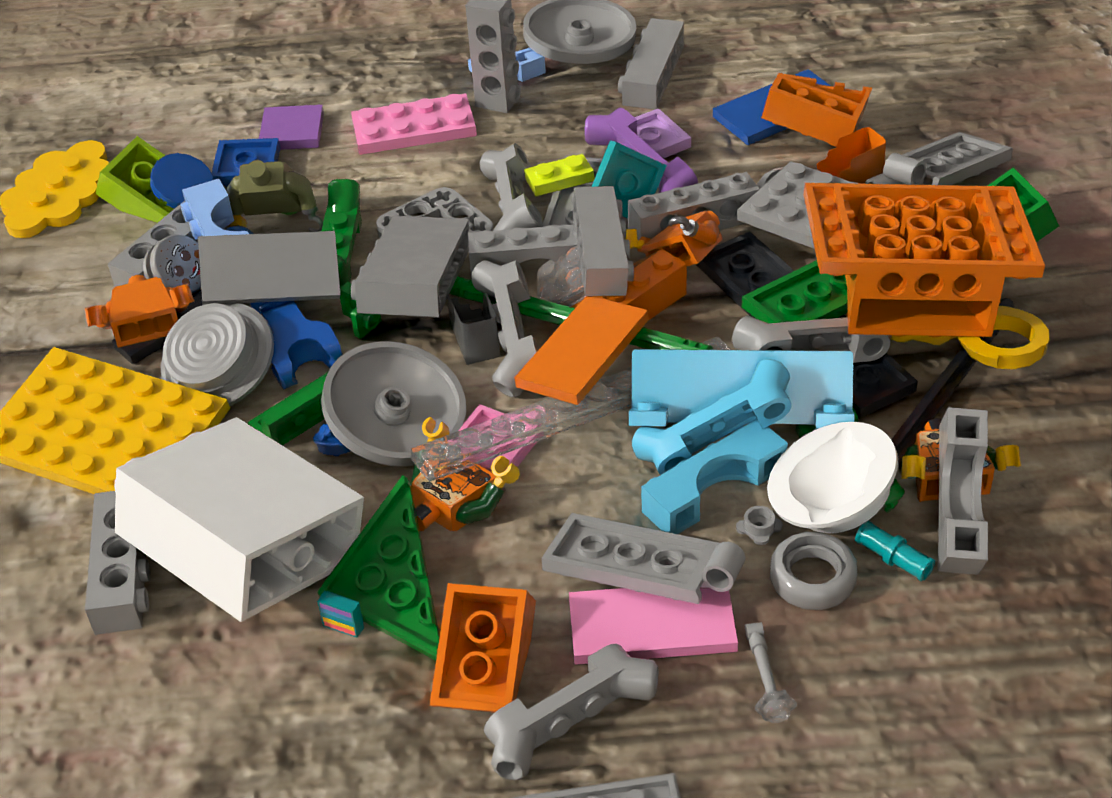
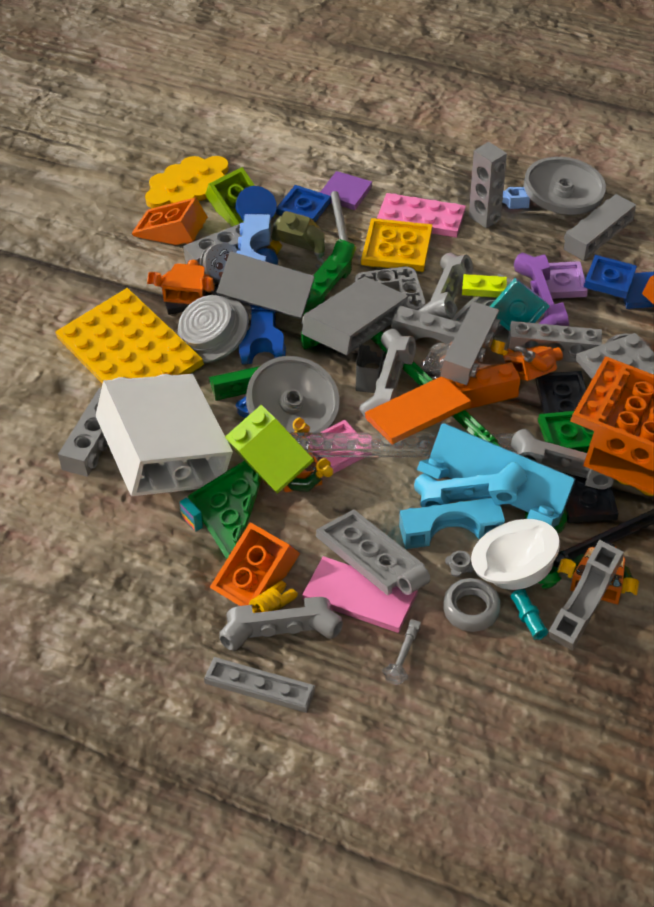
camera: 25 degrees right, 5 degrees up
none -> orange slope [132,197,208,245]
none -> lime slope [225,405,314,494]
none -> yellow hinge [249,580,298,613]
none -> light grey bar [331,191,348,242]
none -> yellow plate [361,218,433,272]
none -> blue plate [584,255,637,299]

